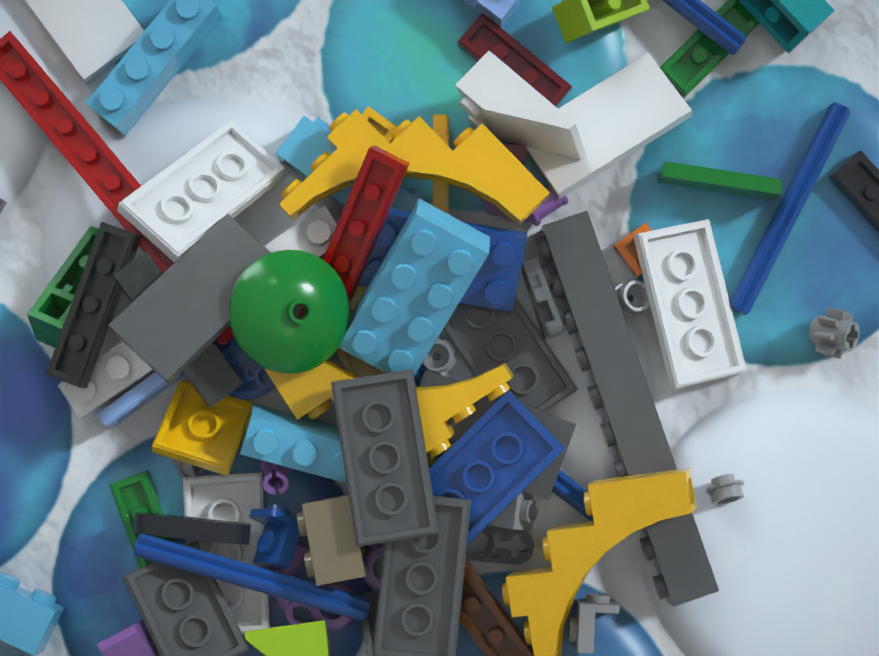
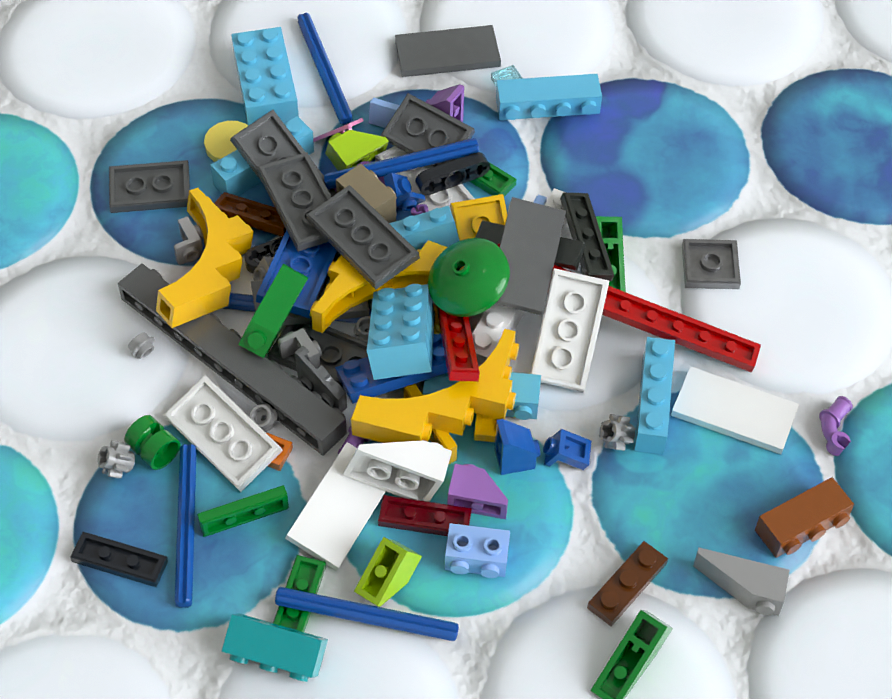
camera: 145 degrees right, 30 degrees down
none -> green wheel [124,415,181,470]
none -> green slope [238,264,309,358]
none -> light grey bracket [278,328,322,369]
none -> medium lavender slope [447,464,508,519]
none -> blue slope [494,419,540,475]
none -> blue bracket [543,429,592,470]
none -> light grey gear [599,414,636,451]

